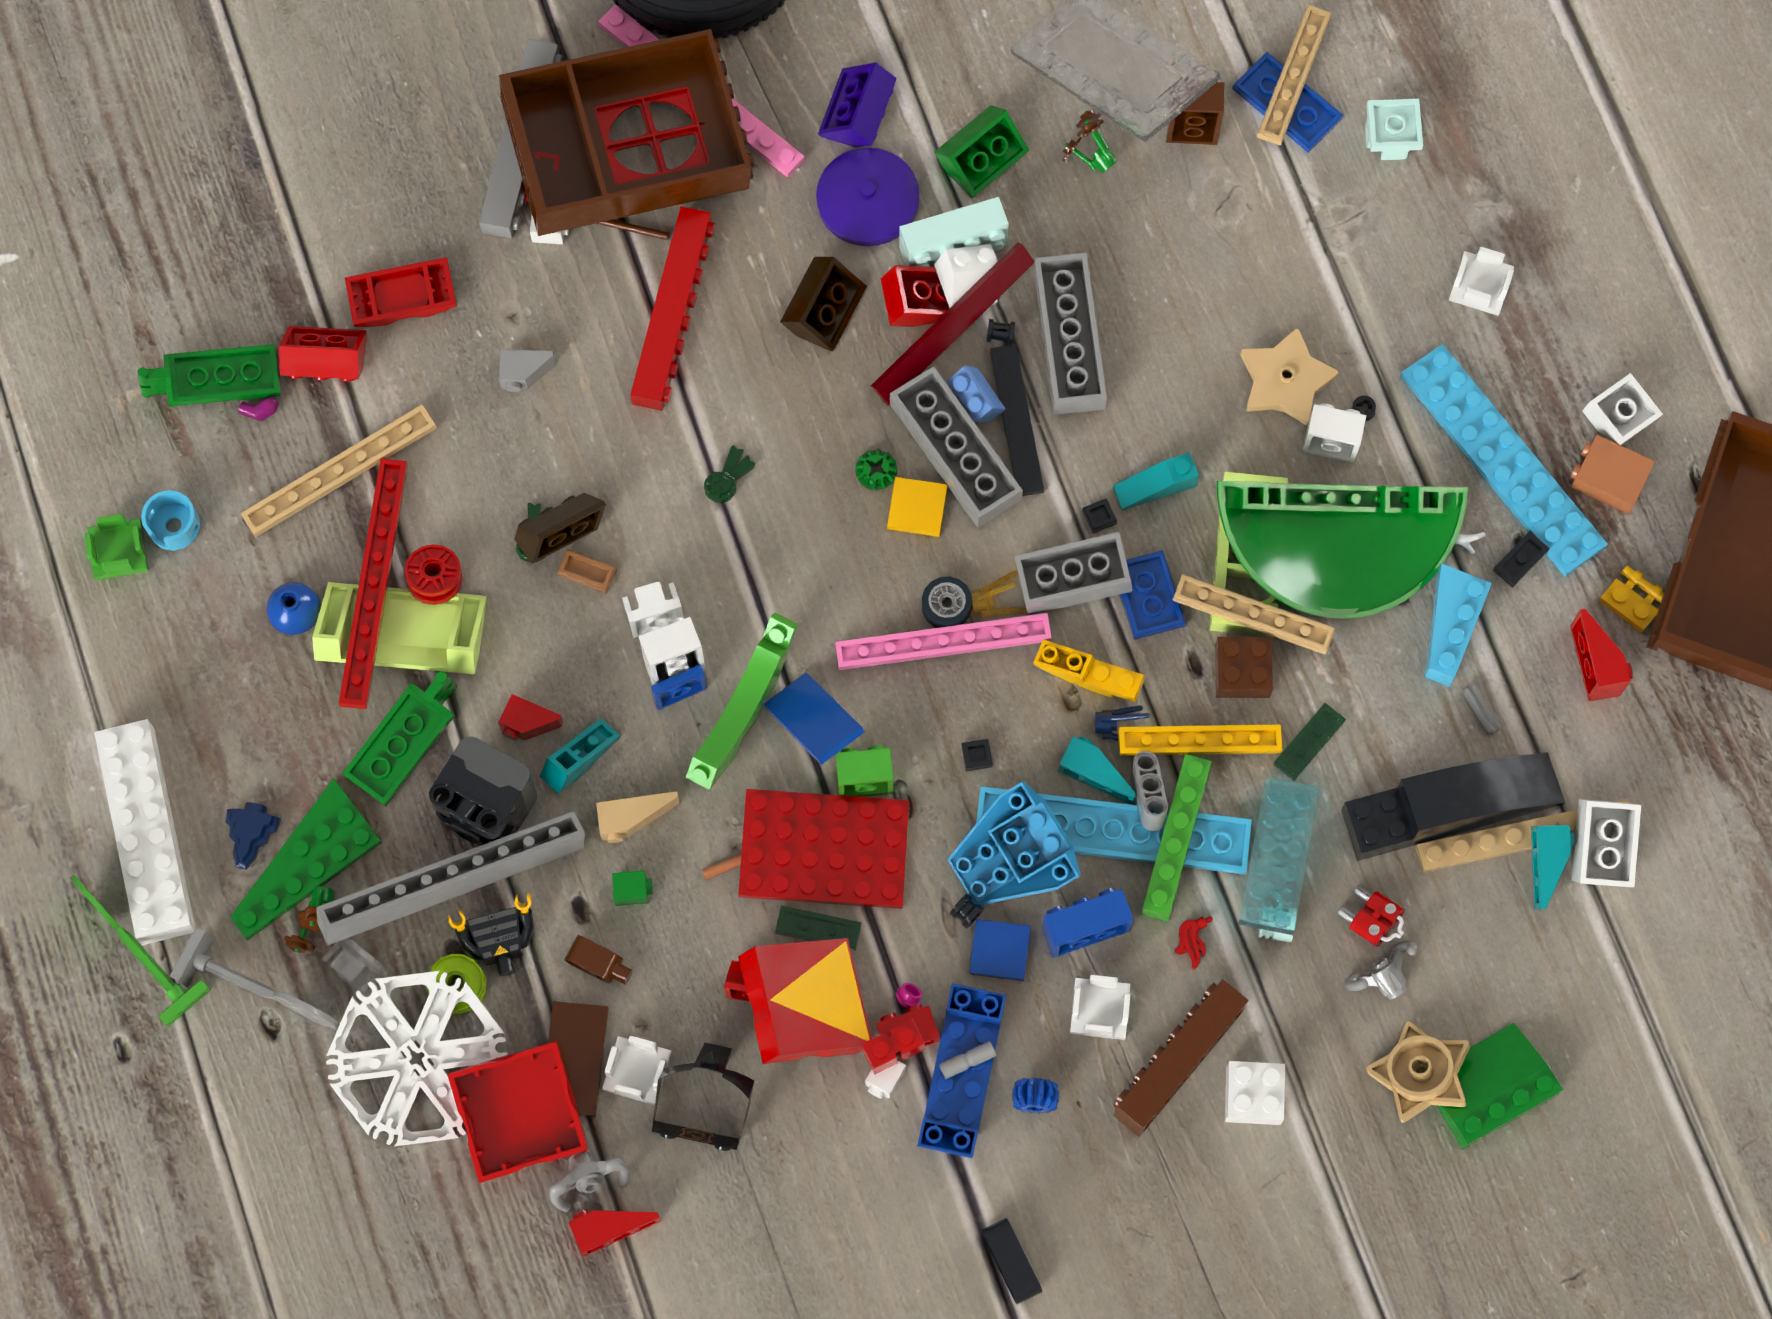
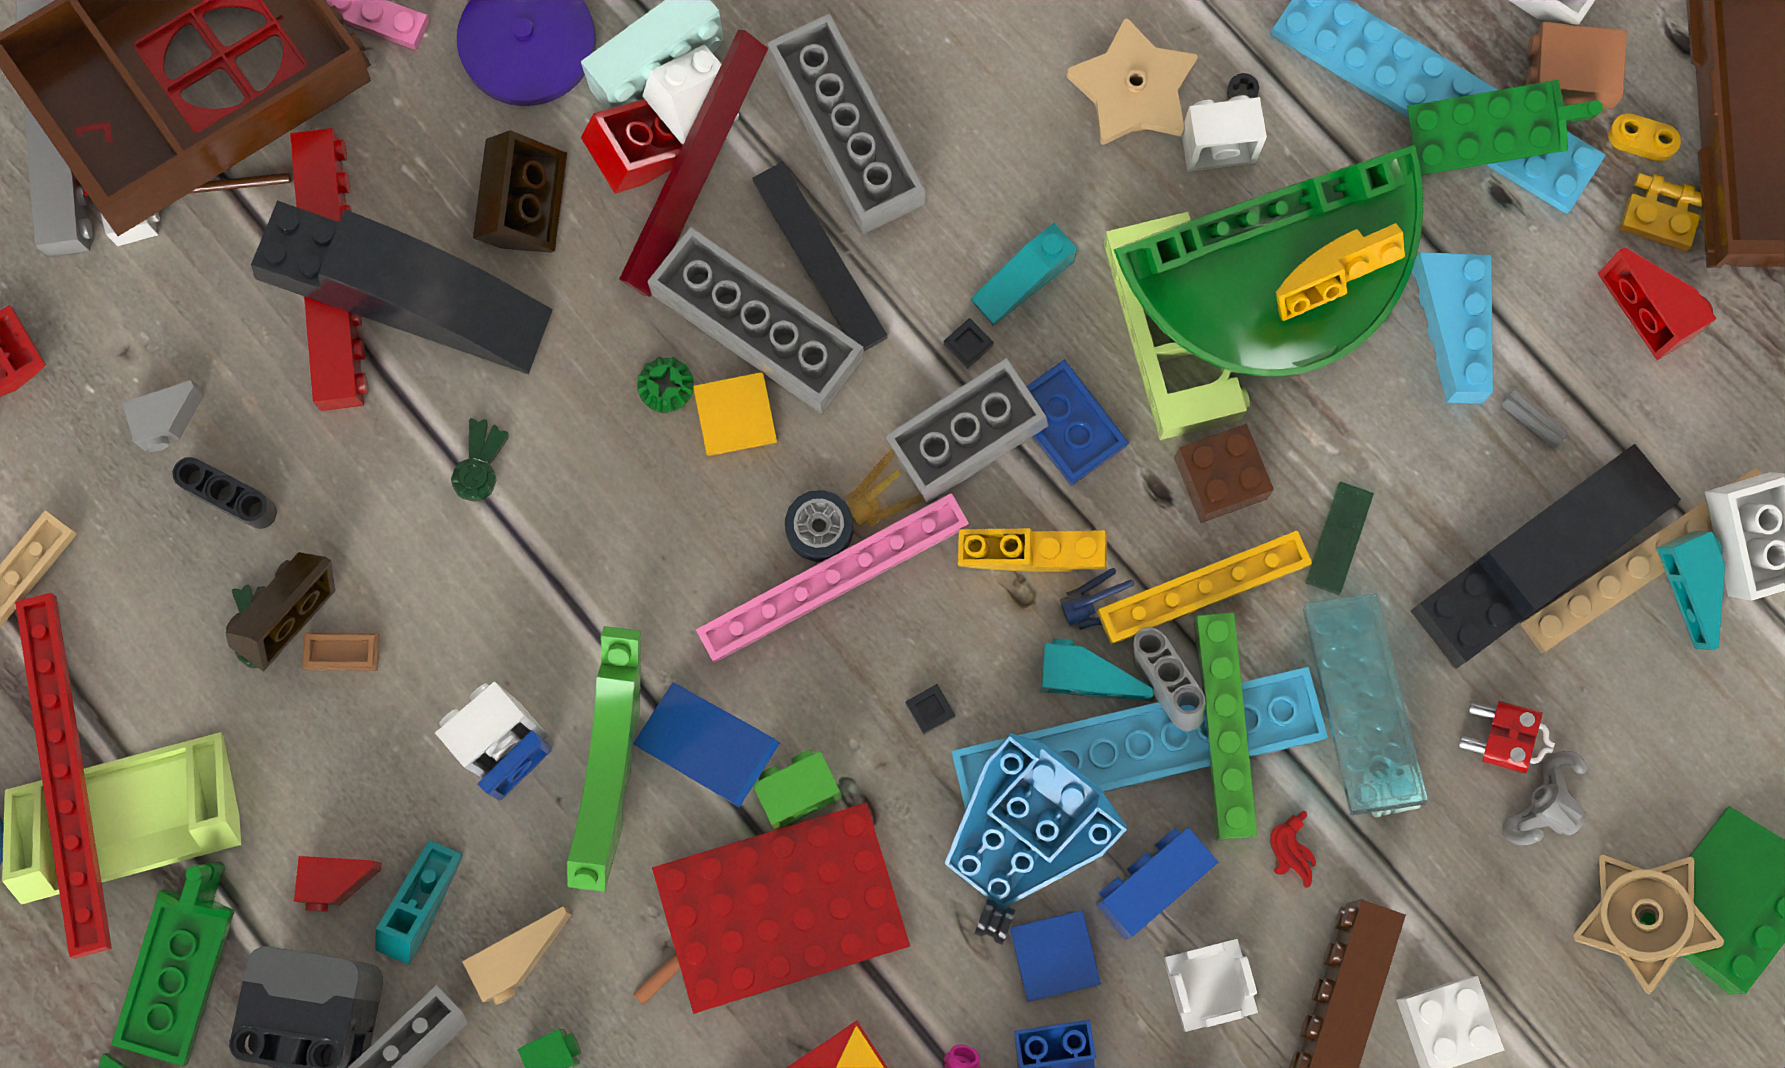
camera: 20 degrees left, 5 degrees up
red wheel [404,544,463,605] -> none
white panel [622,582,684,638] -> none
clear green tile [775,905,862,951] -> none
medium blue brick [947,366,1006,423] -> none
black bush [986,319,1015,345] -> none
tan tile [1173,574,1335,655] -> none
white bar [1455,532,1486,555] -> none
black plate [1493,531,1550,588] -> none
none -> black beam [172,457,277,529]
none -> black slope [251,200,553,375]
none -> yellow slope [1276,223,1405,321]
none -> green hinge [1407,79,1603,176]
none -> yellow plate [1608,113,1681,161]

